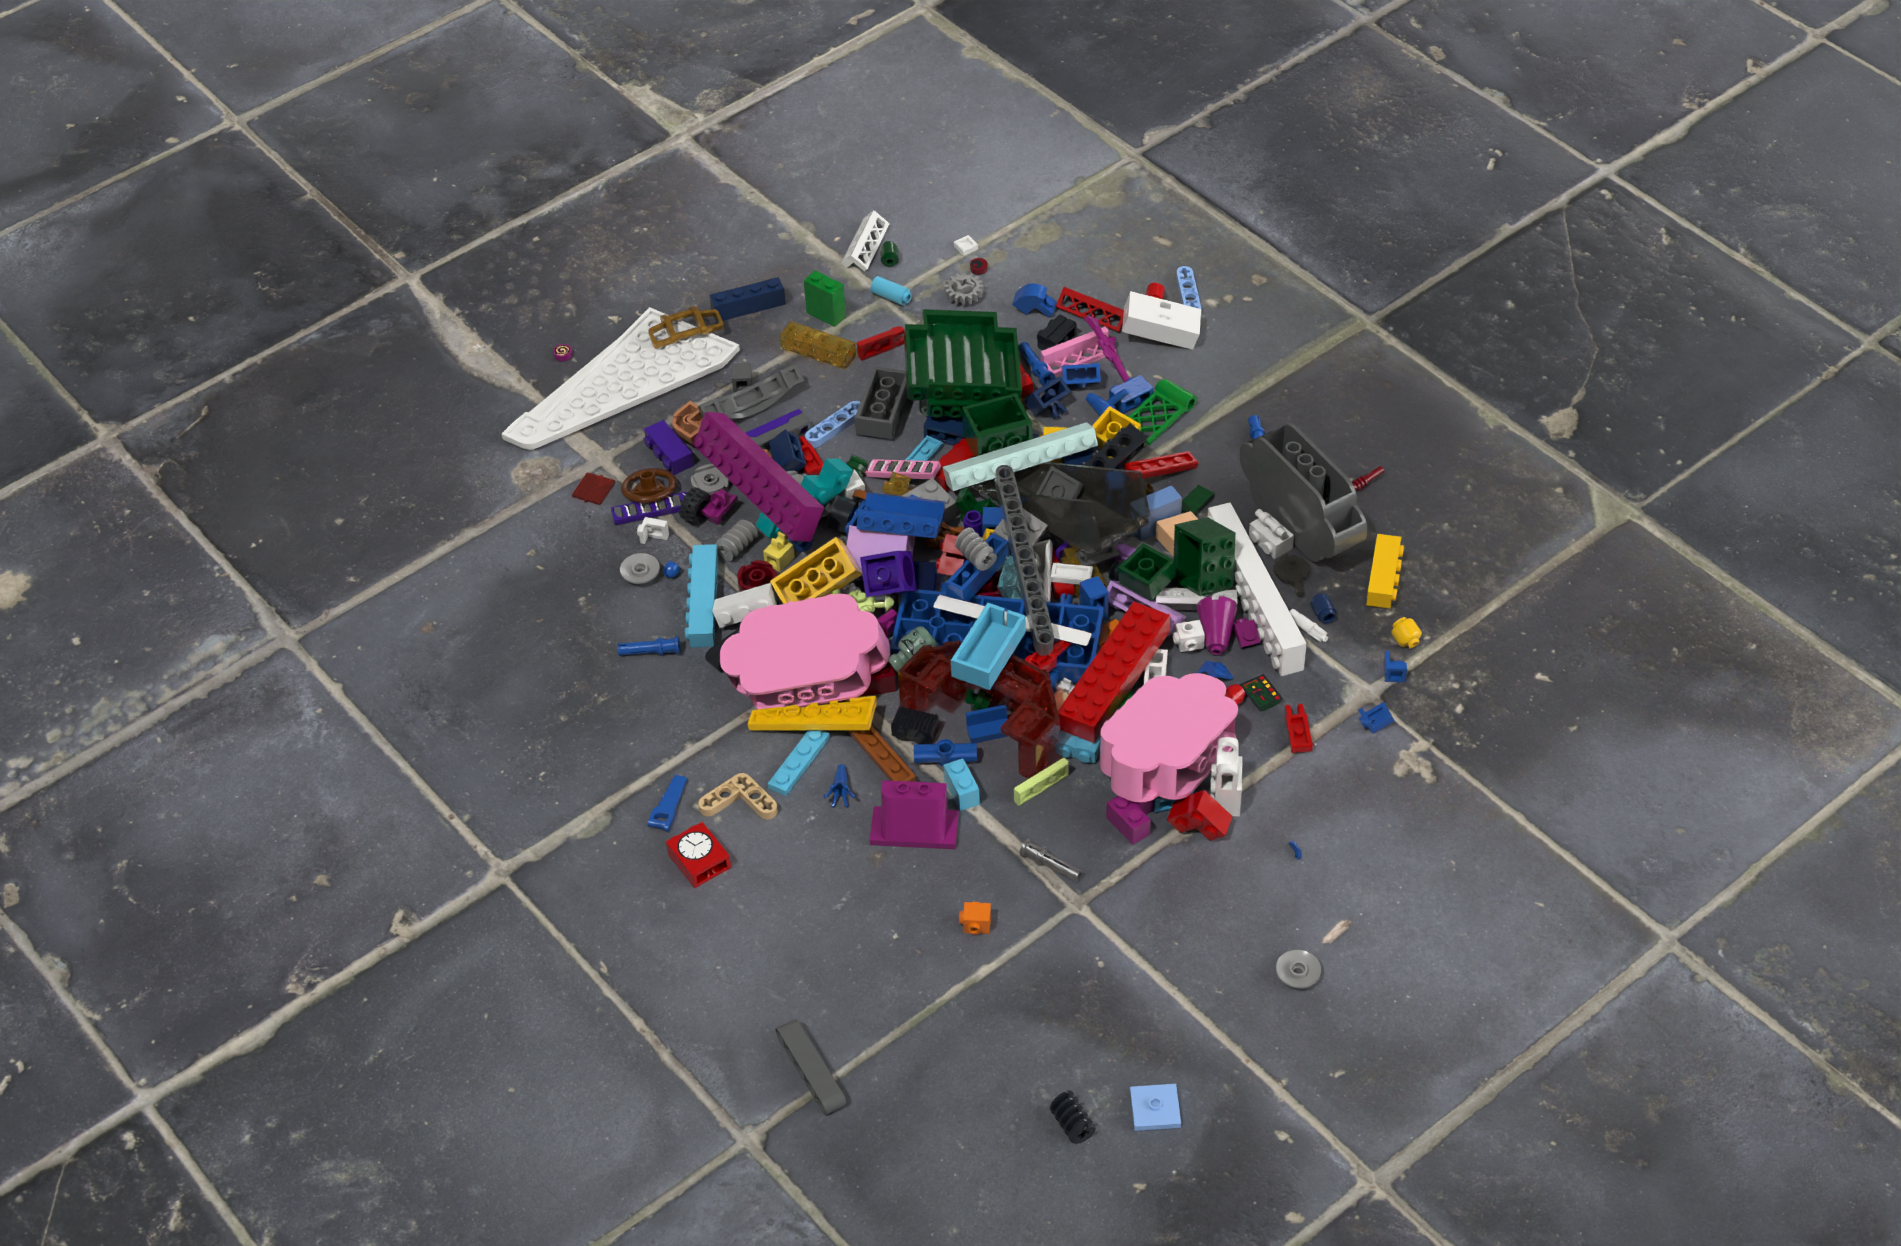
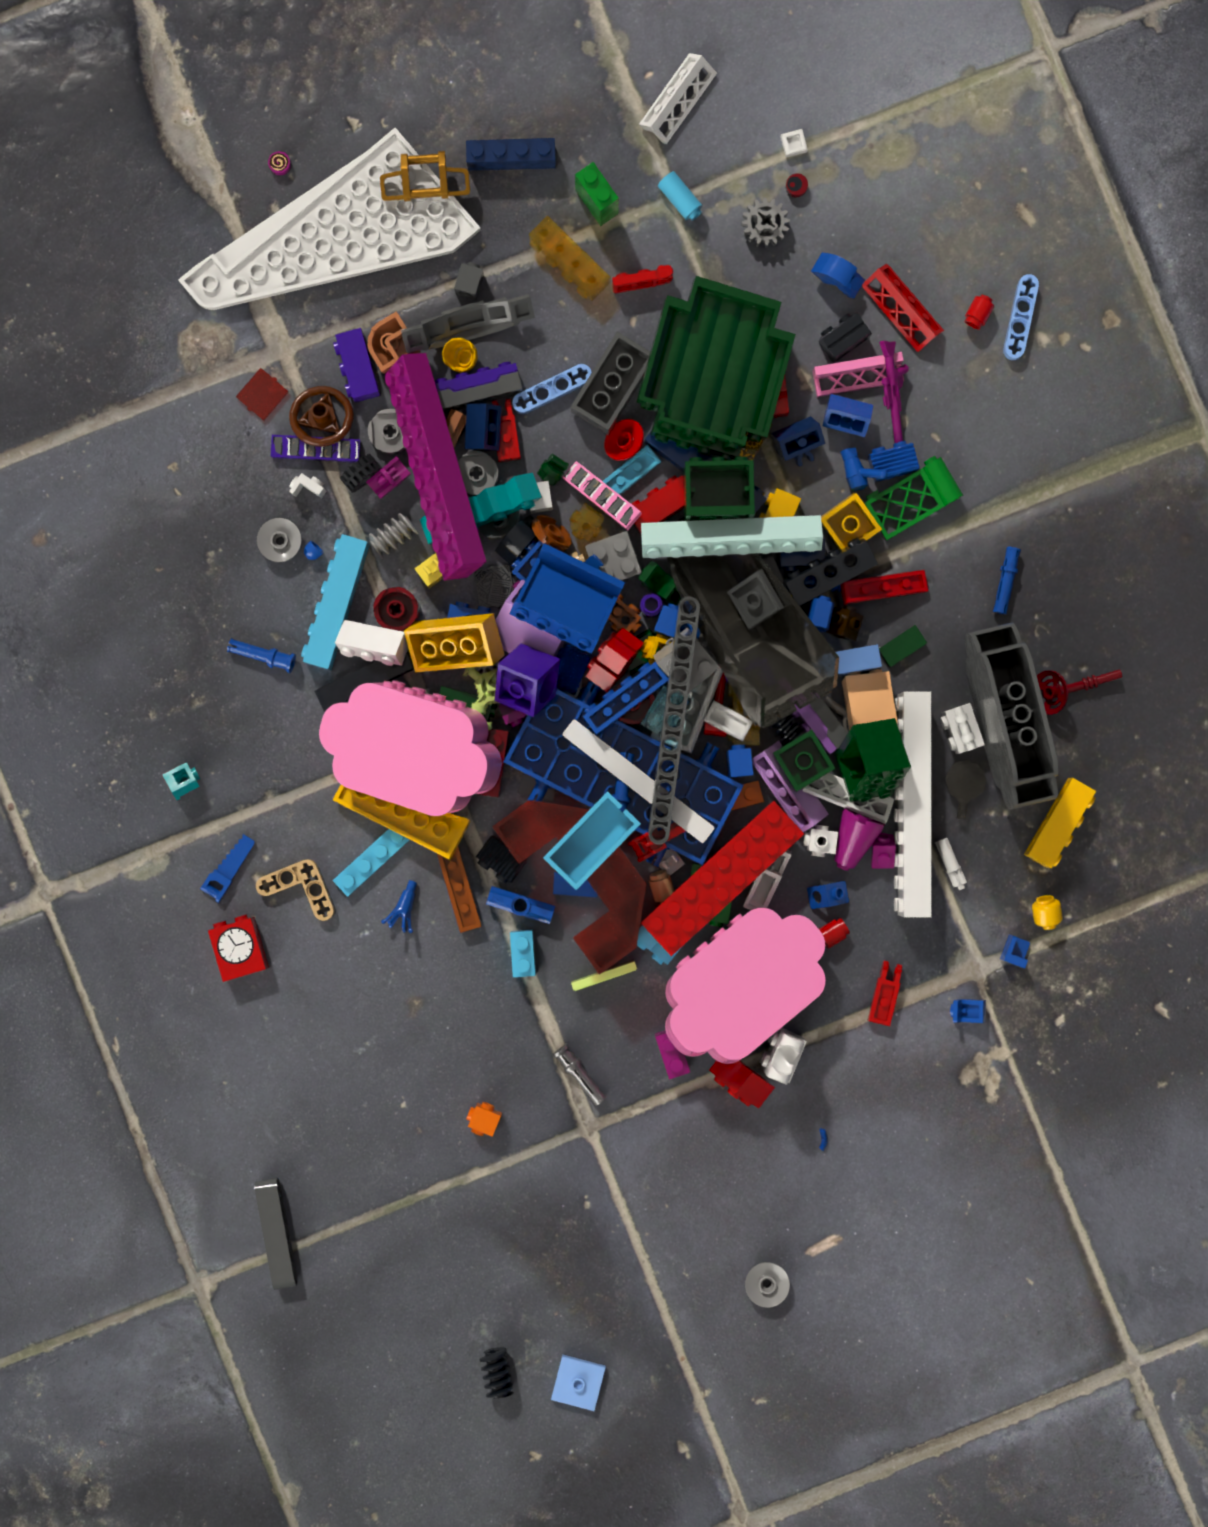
camera: 15 degrees right, 40 degrees up
magenta windscreen [870,780,959,849] -> none
dark green brick [880,241,899,267] -> none
sand green piece [889,626,939,673] -> none
light grey piece [955,527,997,571] -> none
blue pin [1018,342,1055,386] -> none
white brick [1122,291,1201,350] -> none
piece [1239,674,1283,711] -> none
dark blue brick [1310,594,1336,624] -> none
none -> teal brick [163,762,201,800]
none -> yellow hair [442,338,478,373]
none -> red dish [604,419,644,461]

